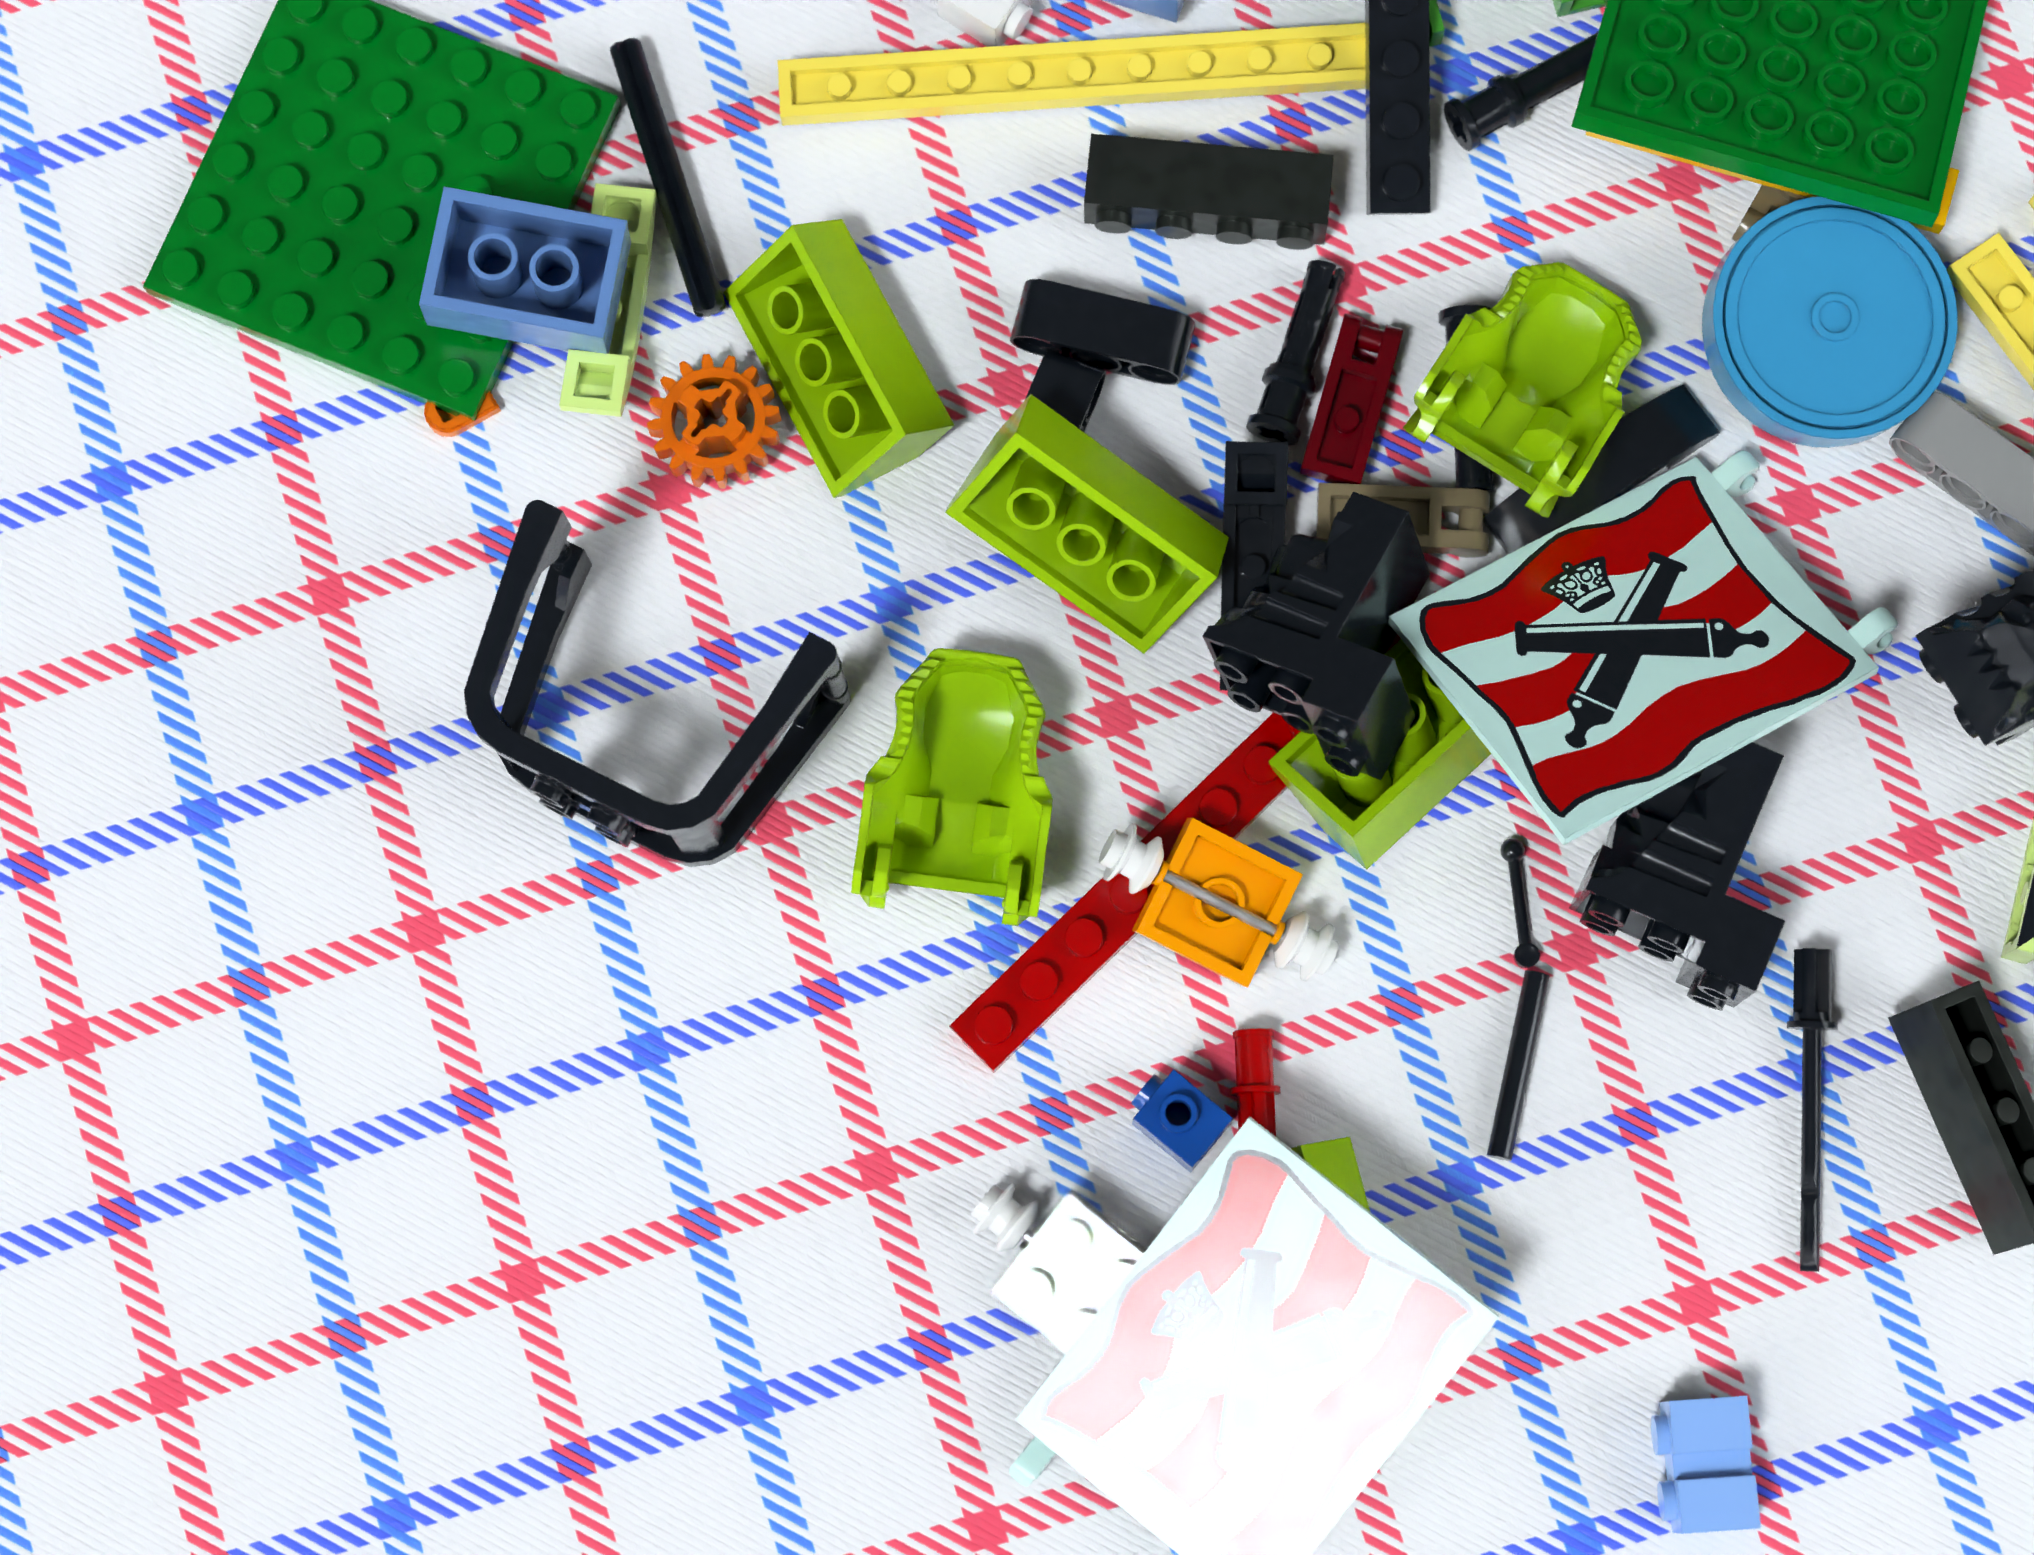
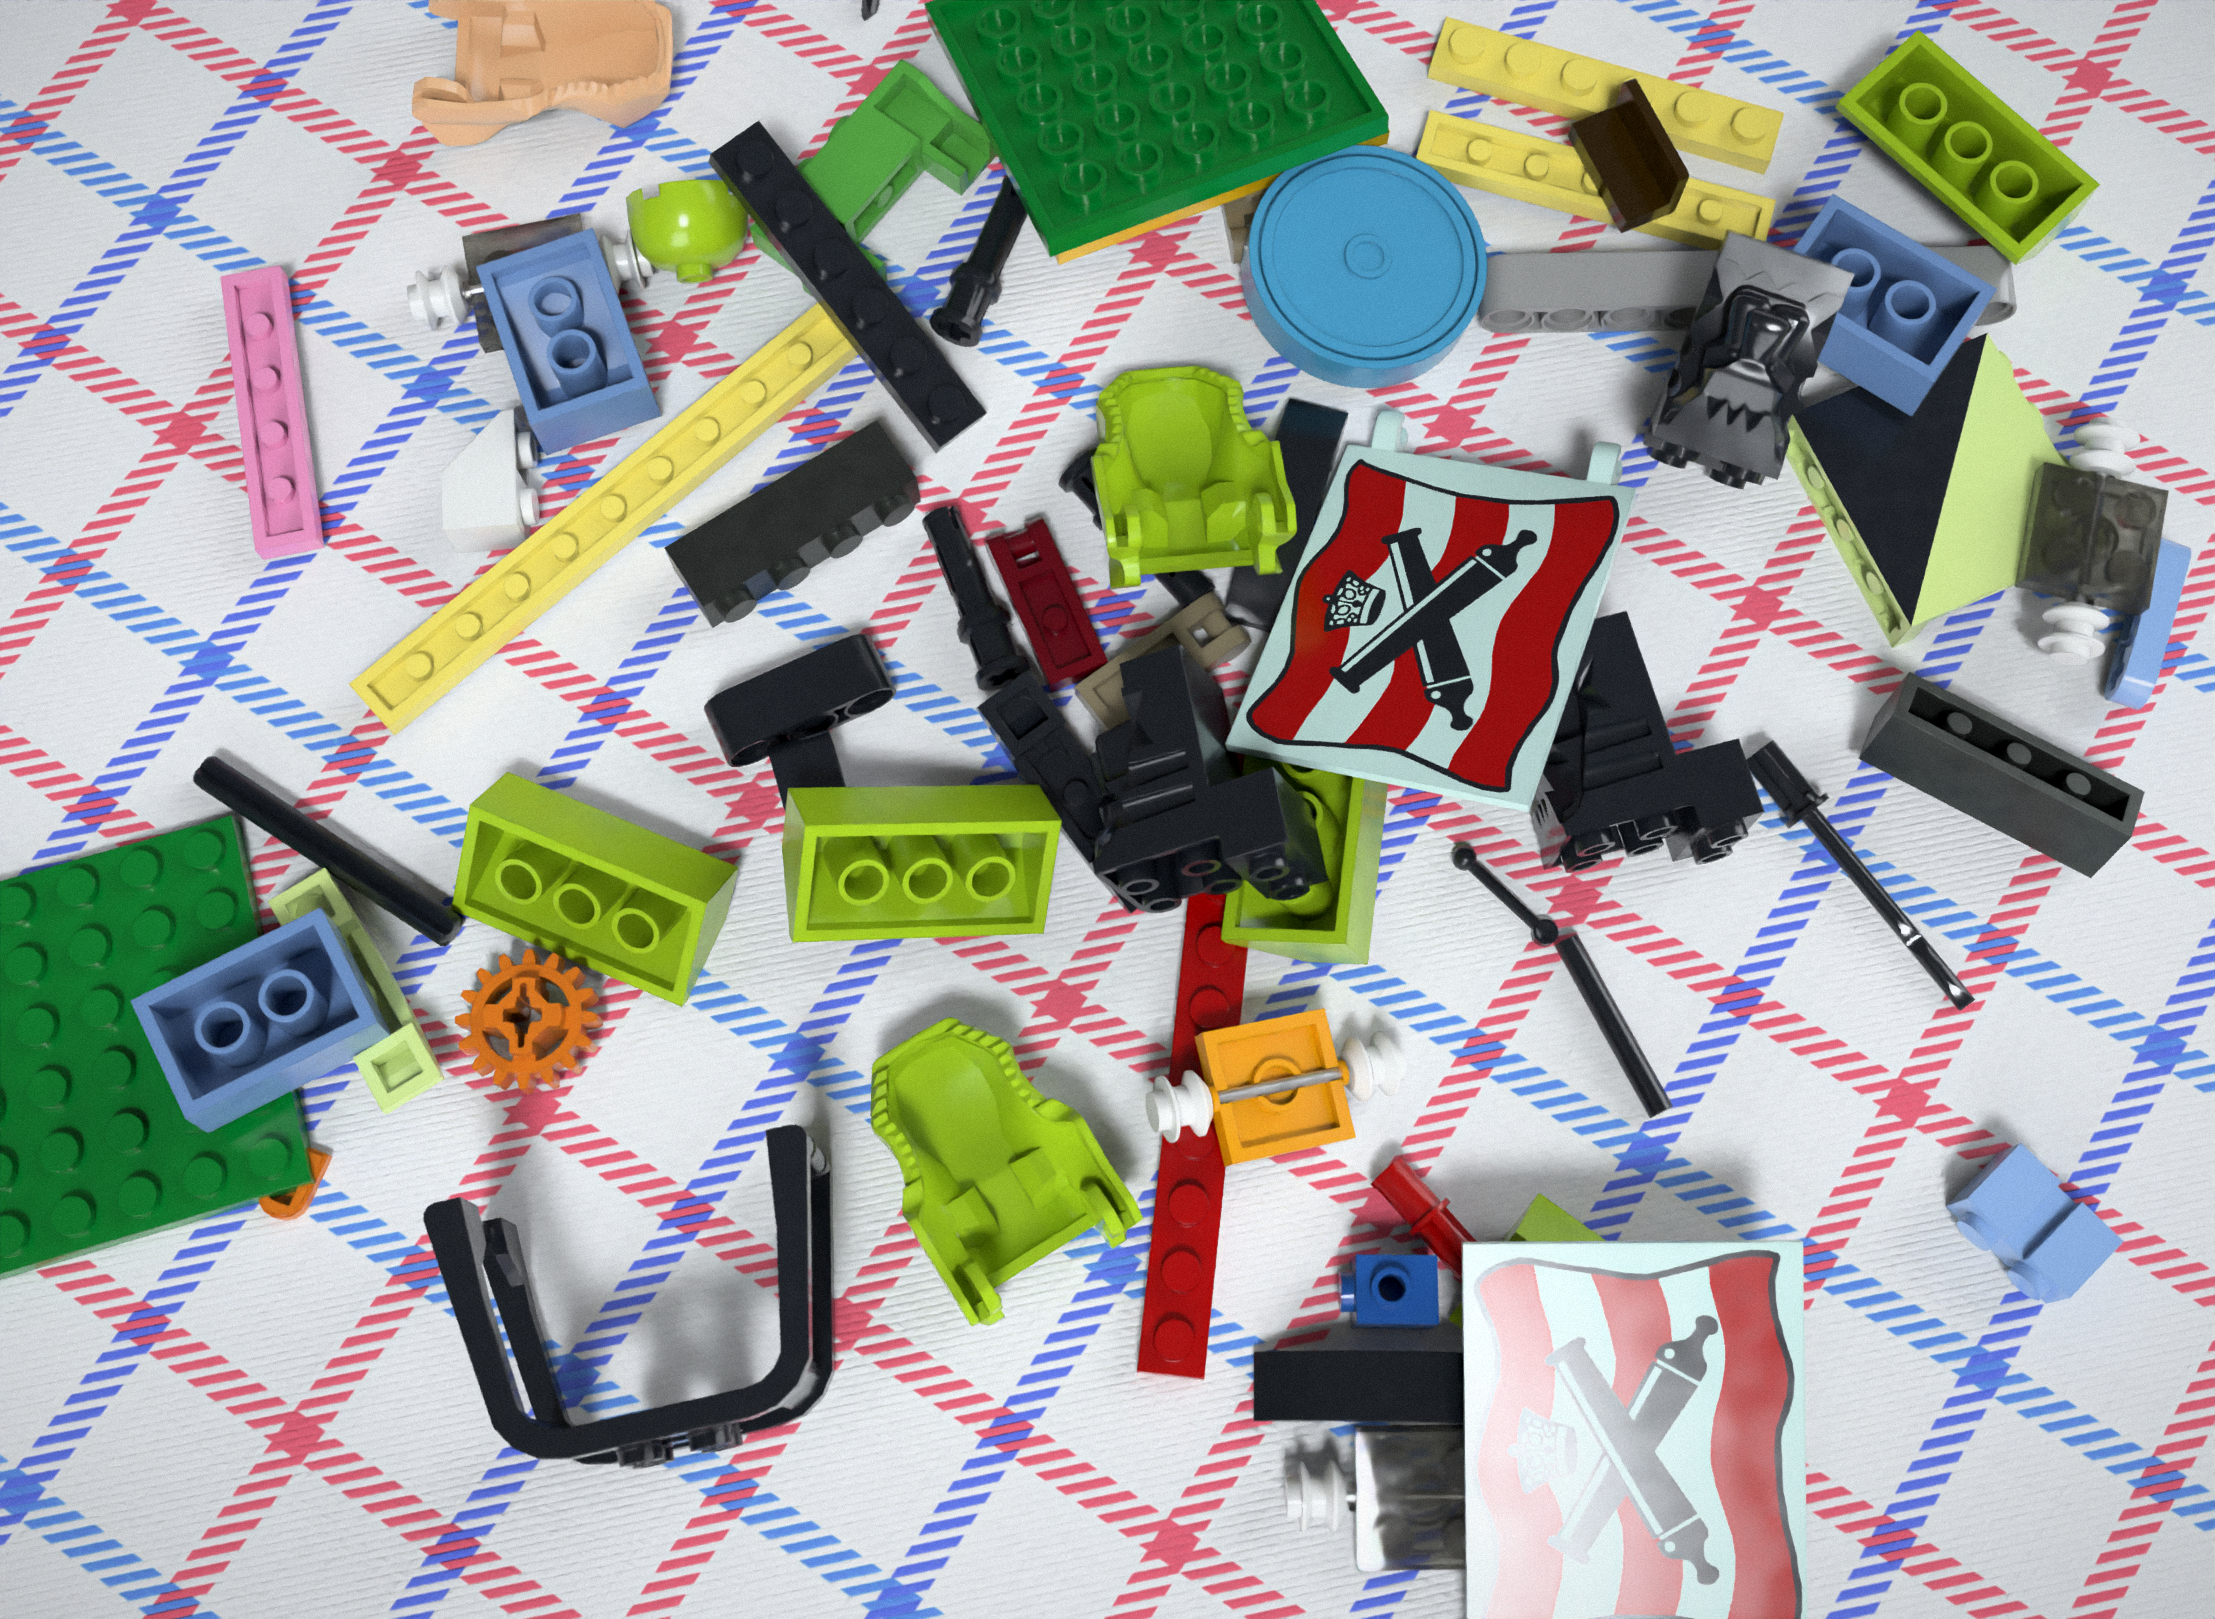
camera: 45 degrees left, 5 degrees down
none -> black slope [1254,1350,1464,1425]

